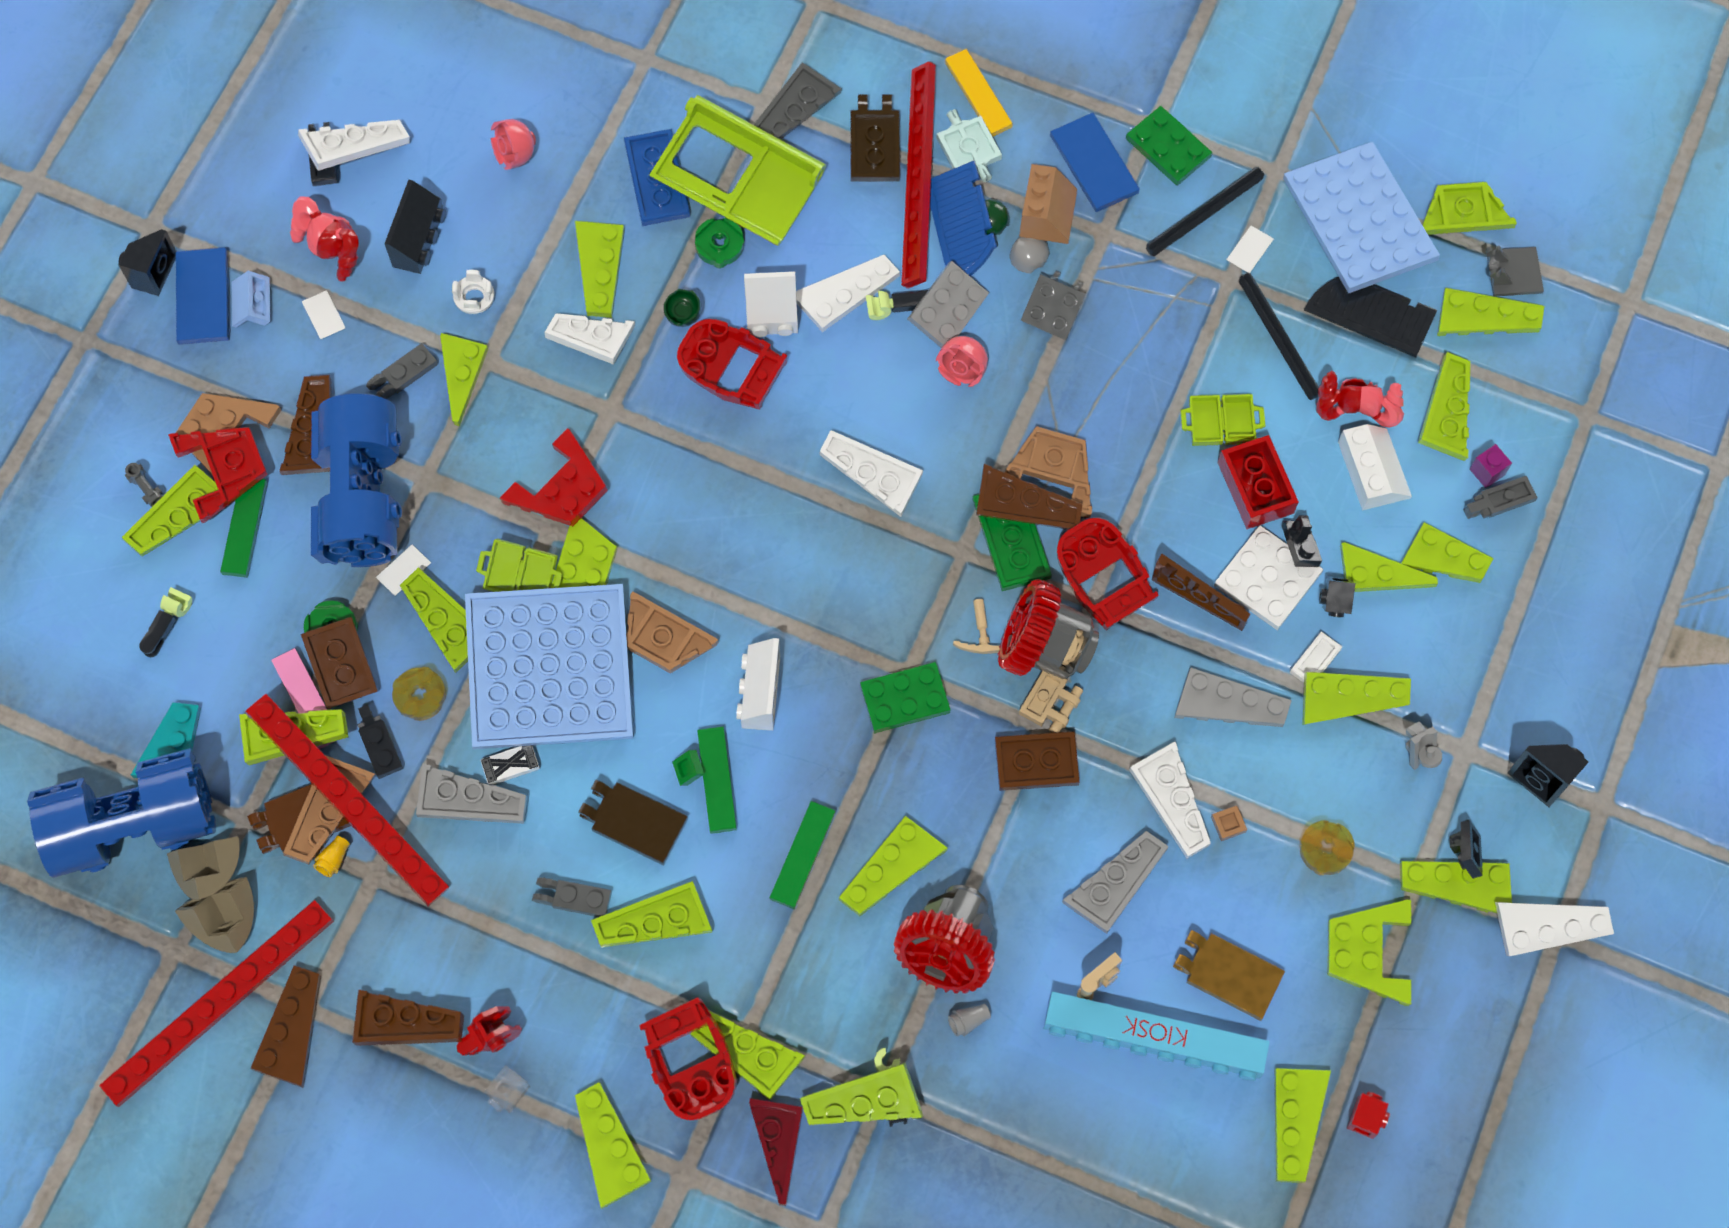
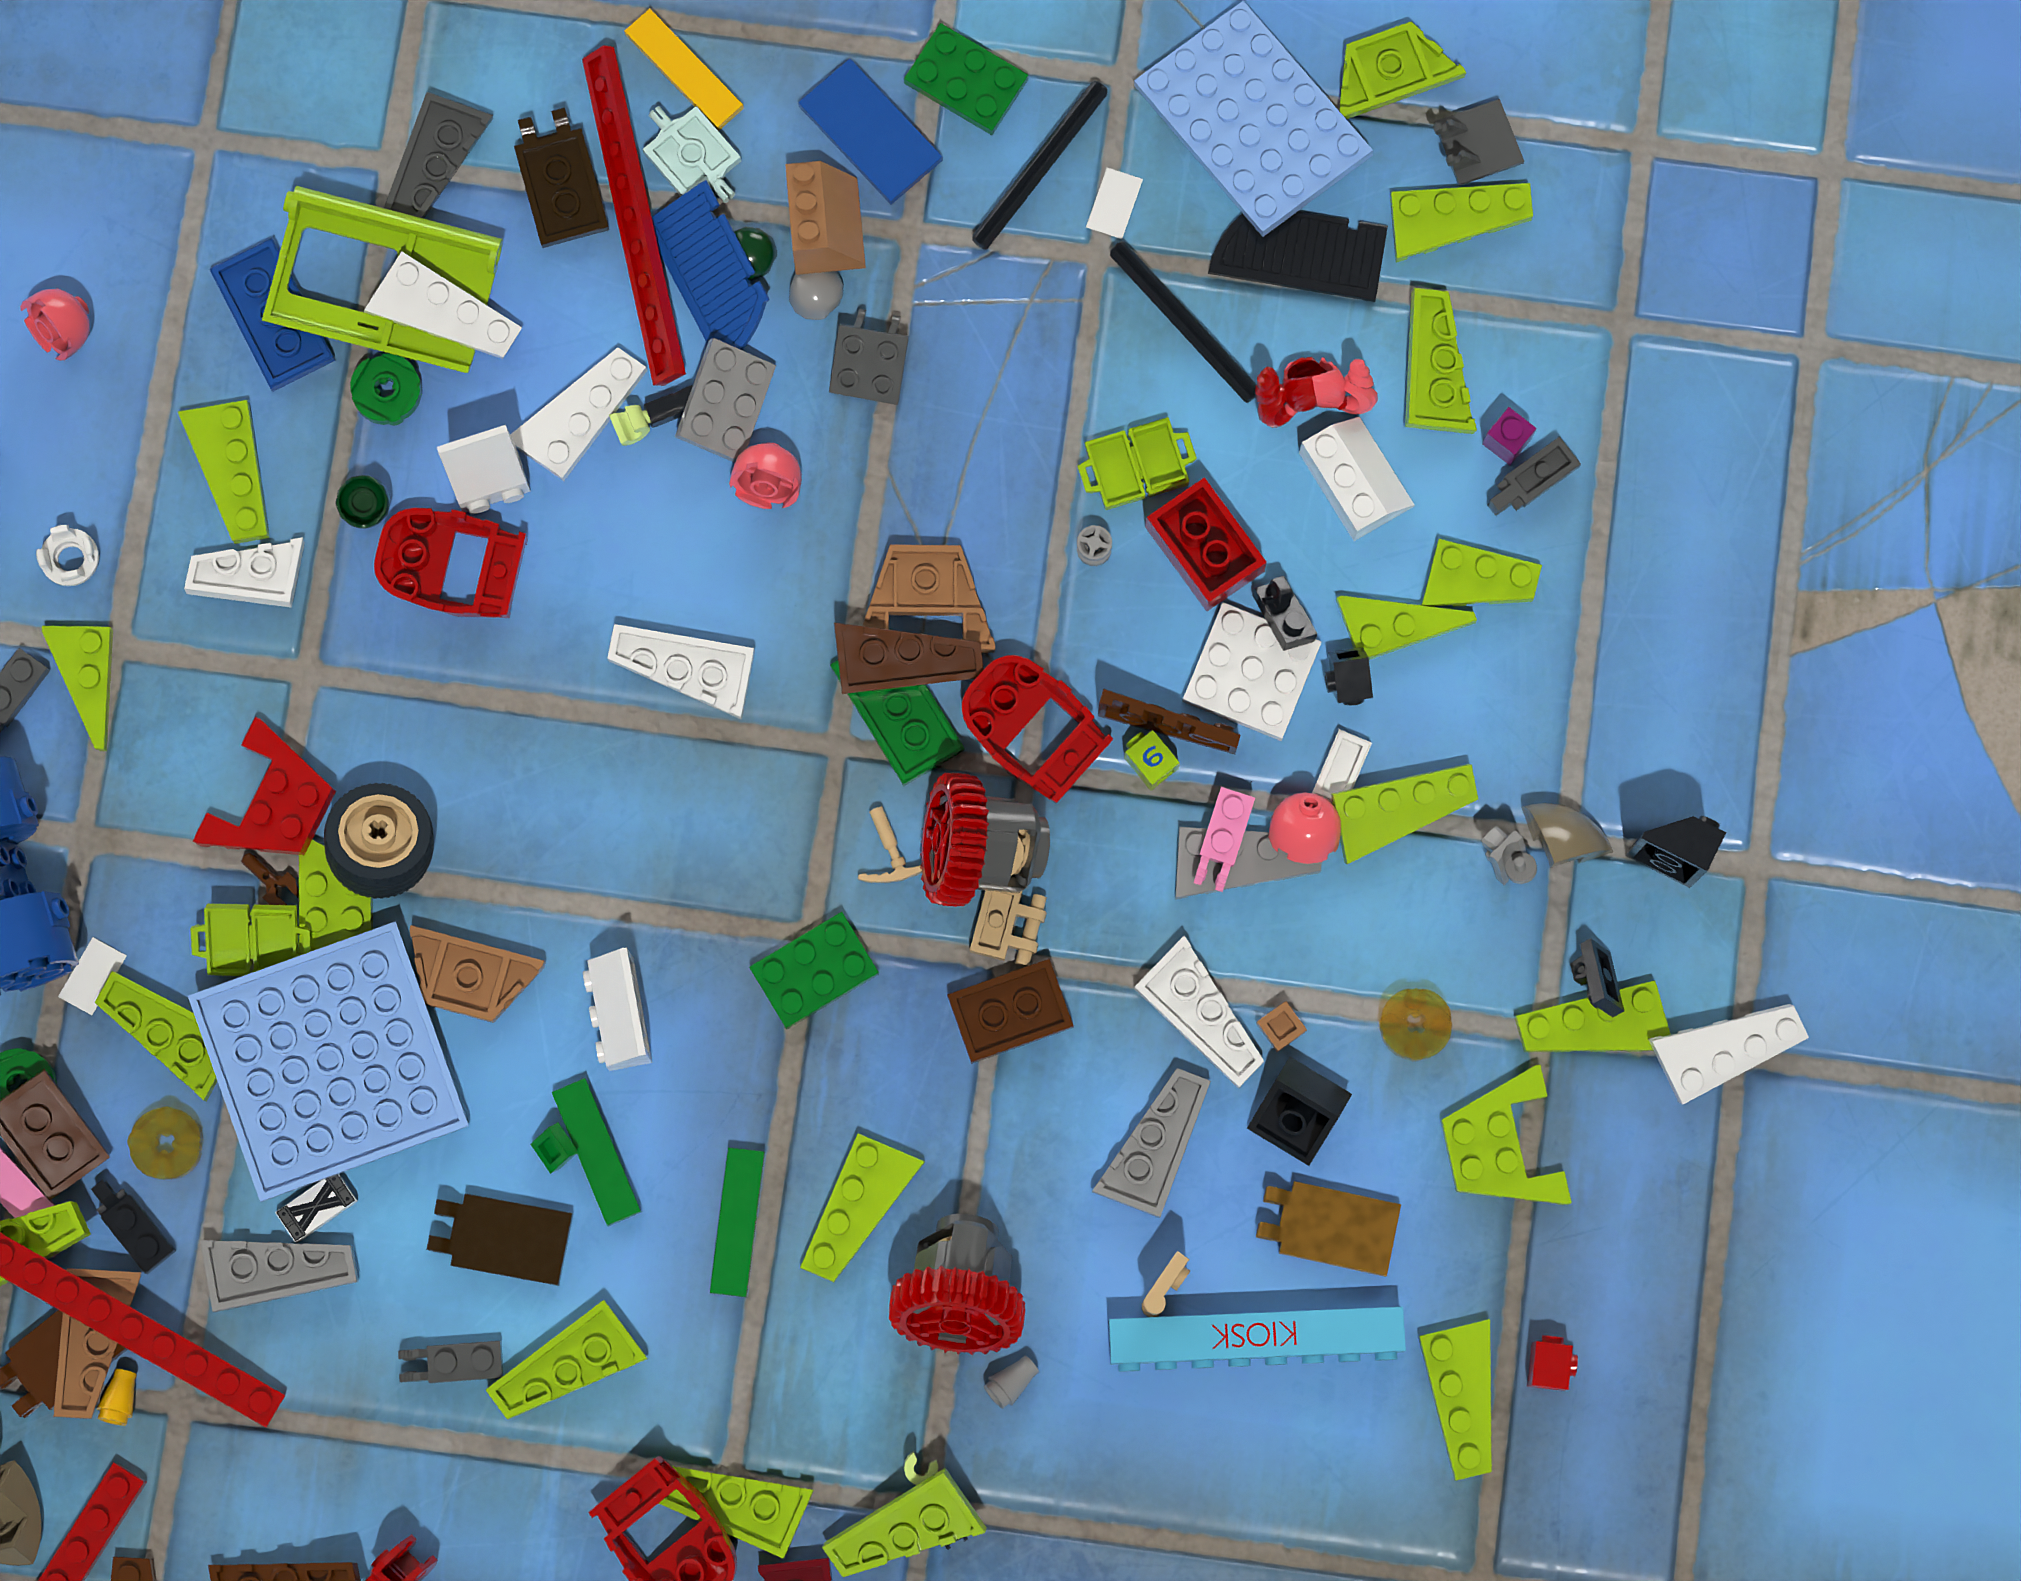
camera: 15 degrees left, 10 degrees up
none -> reddish brown bar [241,852,299,905]
none -> wheel [324,783,434,899]
none -> white wing [364,251,522,359]
none -> light grey wheel [1077,525,1112,566]
none -> lime brick [1124,730,1180,791]
none -> bright pink hinge [1193,787,1255,892]
none -> black slope [1247,1057,1352,1166]
none -> coral cylinder [1268,792,1341,864]
none -> dark tan brick [1521,803,1613,868]

